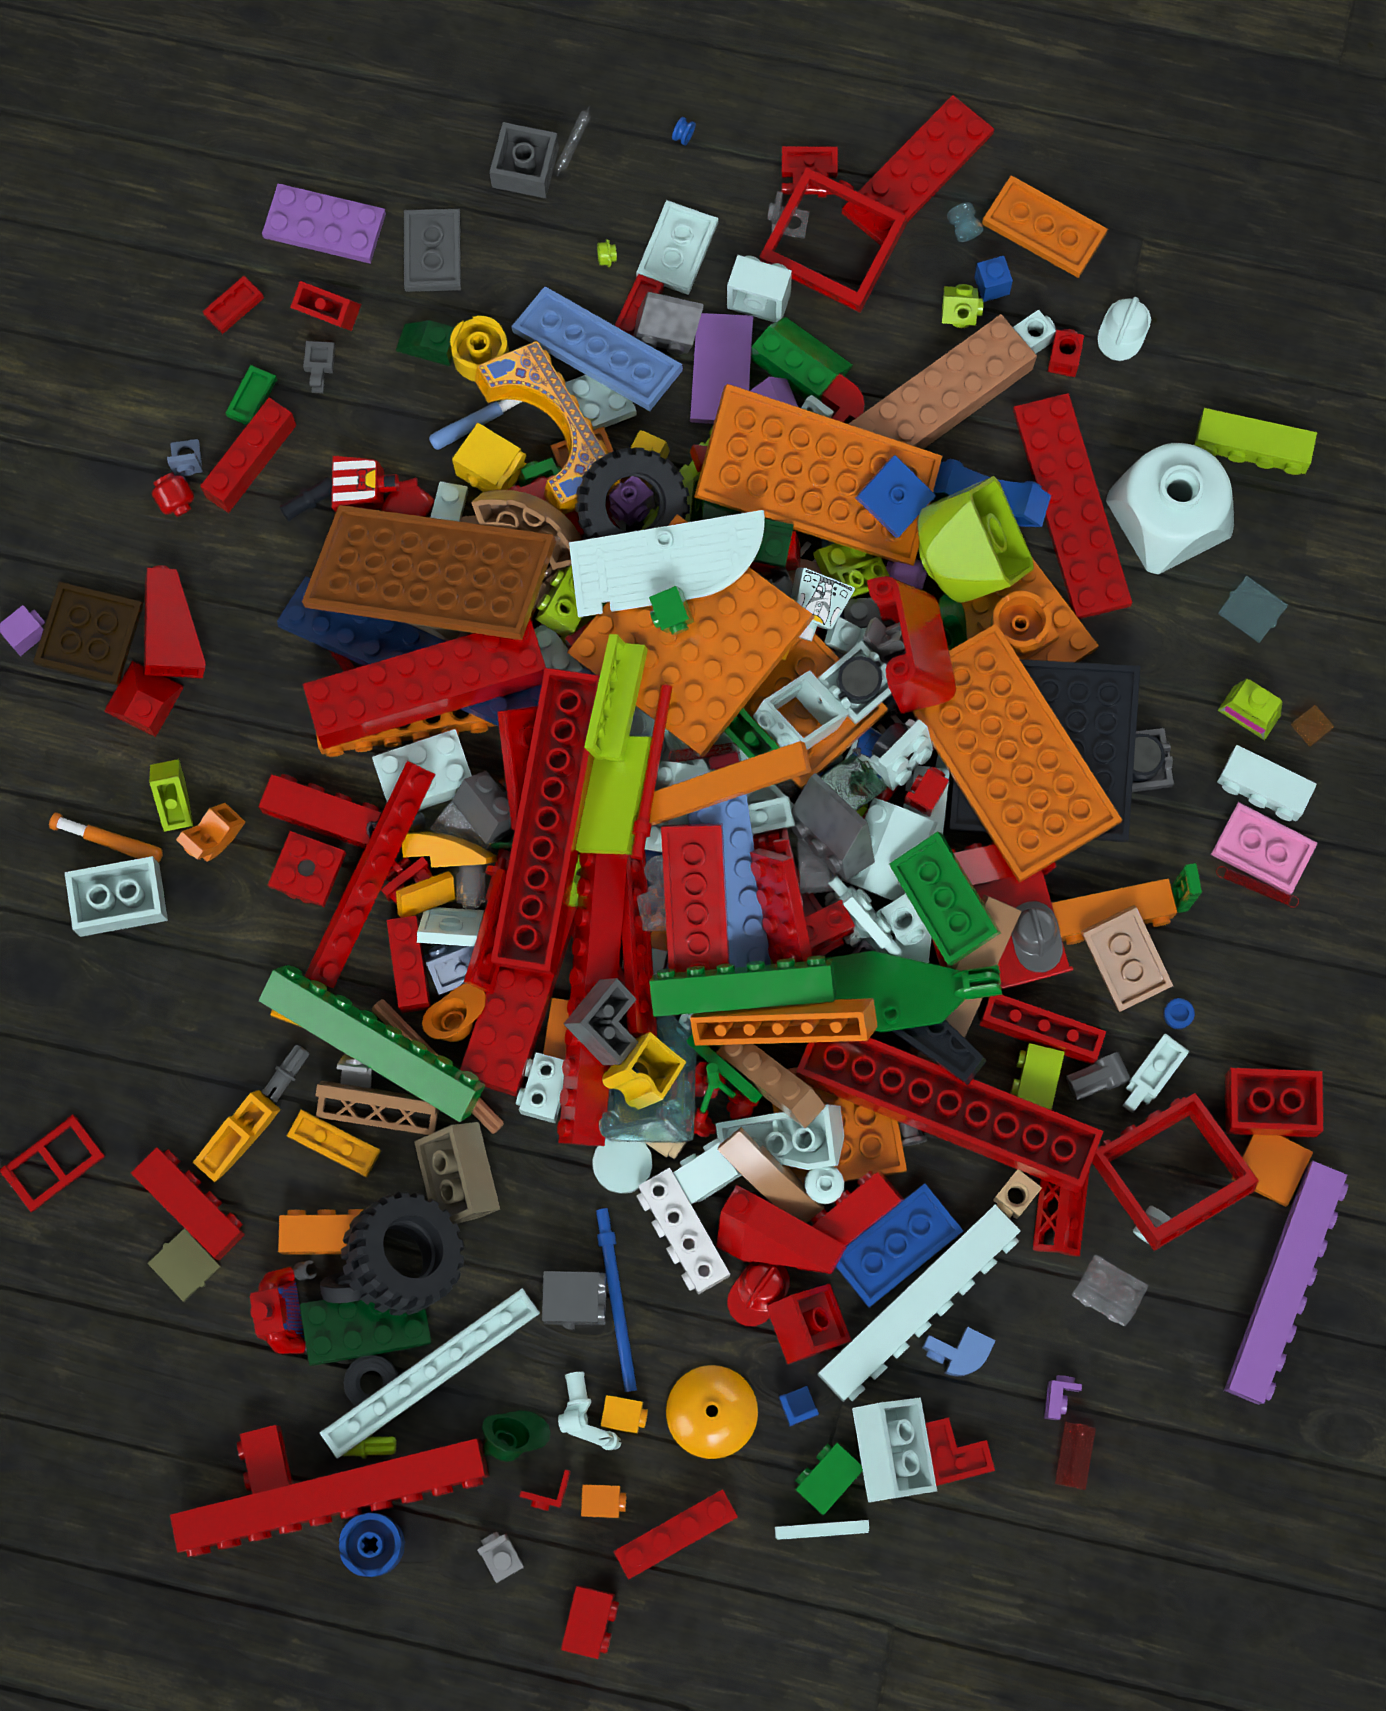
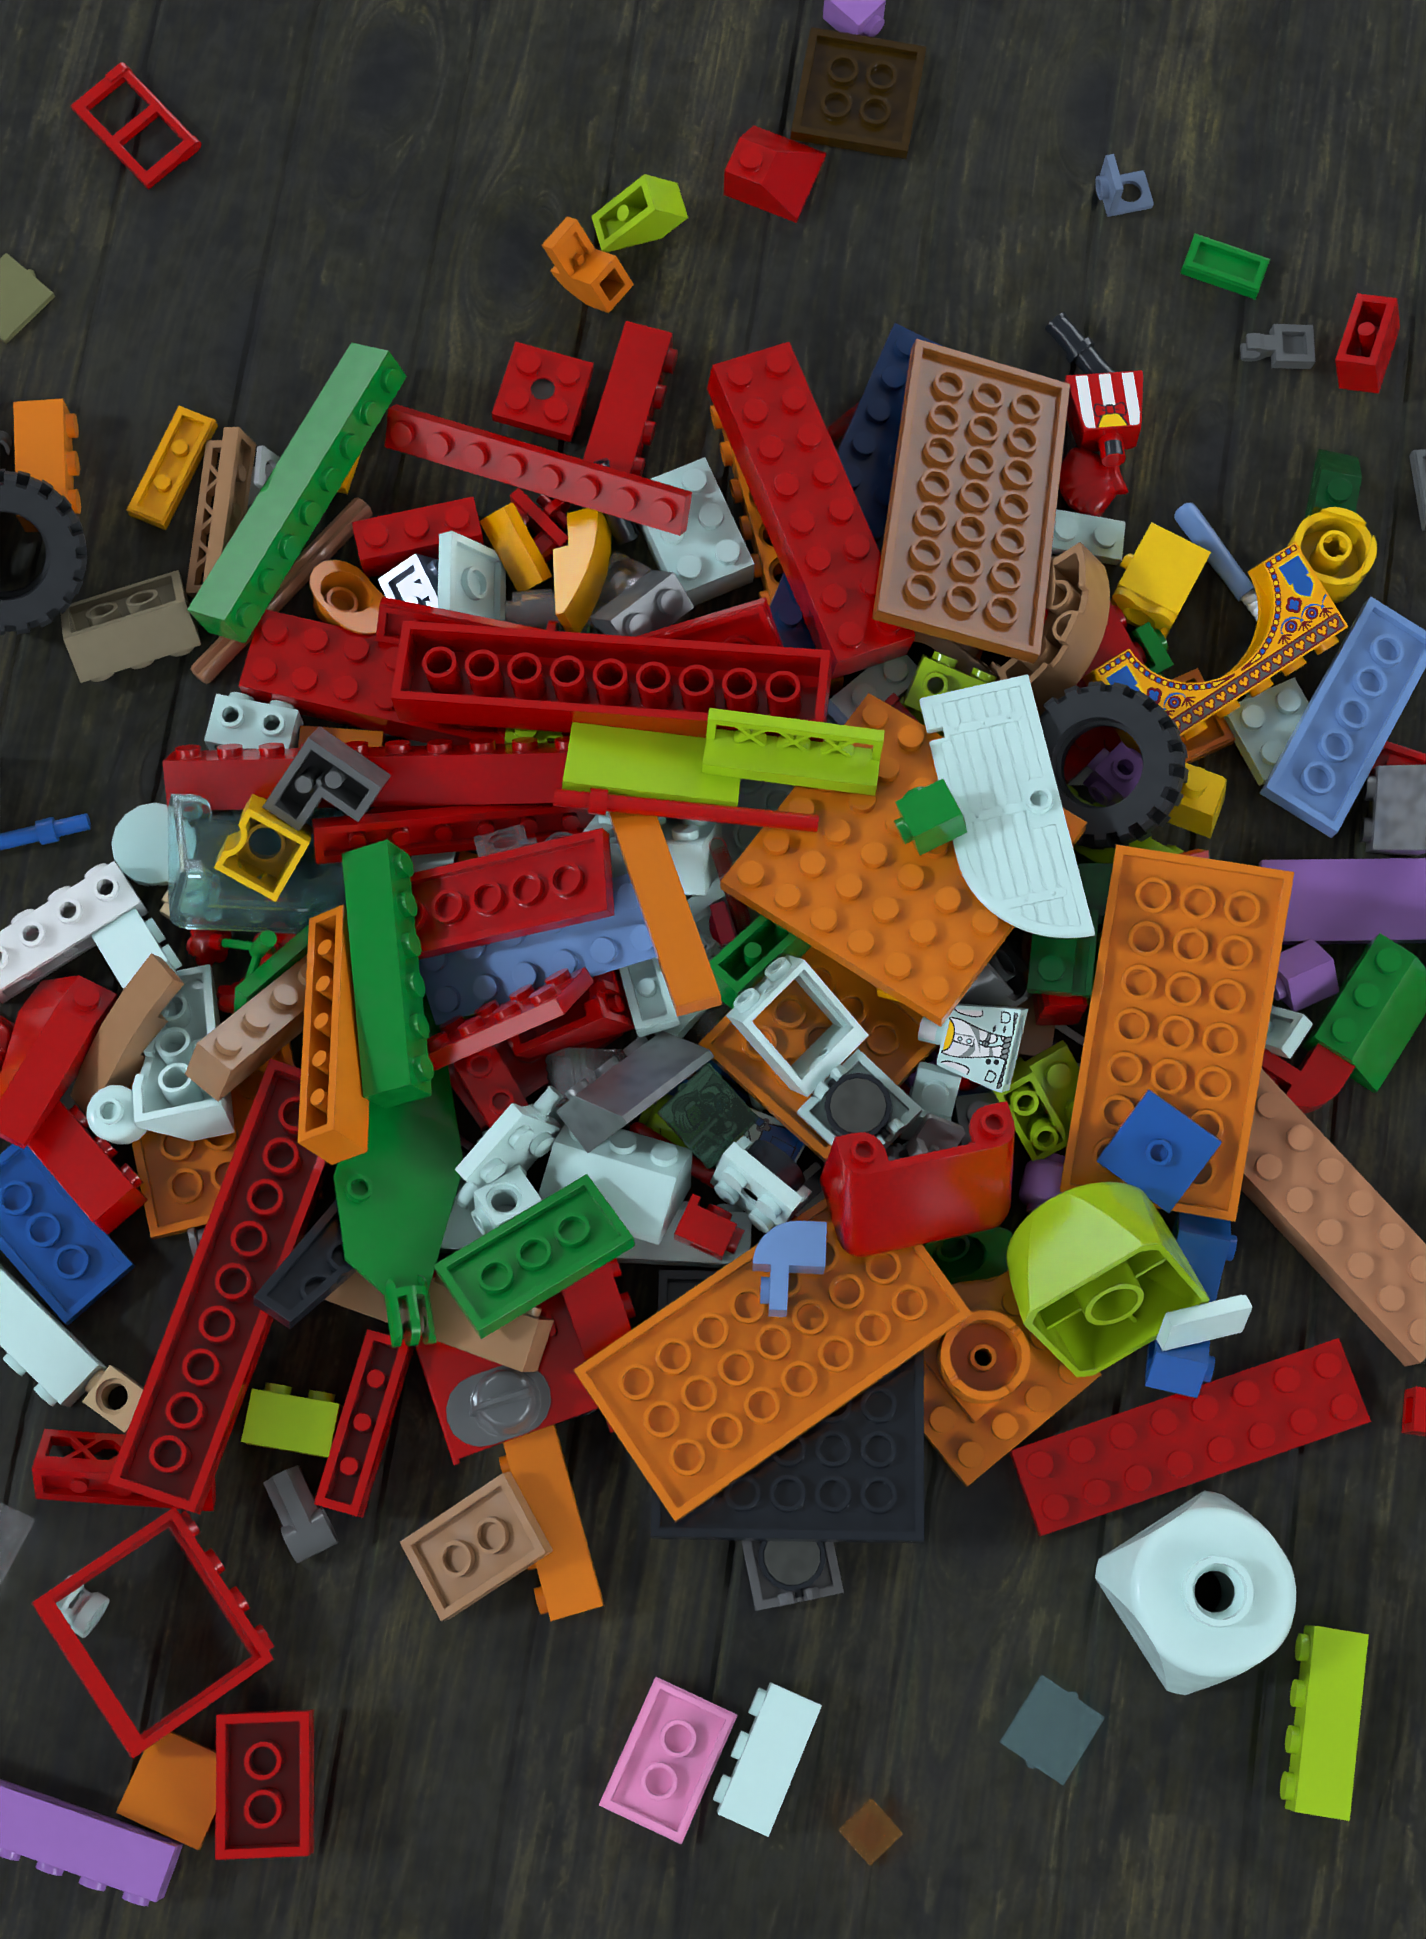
camera: 80 degrees right, 0 degrees up
orange piece [49,812,163,863] -> none
light aqua brick [65,856,168,937] -> none
red brick [131,1147,245,1261] -> none
red slope [144,565,205,678] -> none
red head [151,472,195,517] -> none
light orange slope [193,1090,281,1182] -> none
red brick [200,398,297,513] -> none
red plate [202,276,264,334] -> none
dark grey axle [261,1045,309,1102] -> none
light aqua hinge [1122,1033,1189,1113] -> none
blue tile [1163,998,1195,1029] -> none
green tile [1171,863,1202,913] -> none
red piece [1216,866,1299,907] -> none
lime torso [1218,679,1282,740] -> none
none -> medium blue brick [752,1221,827,1317]
none -> light aqua tile [1156,1295,1252,1351]

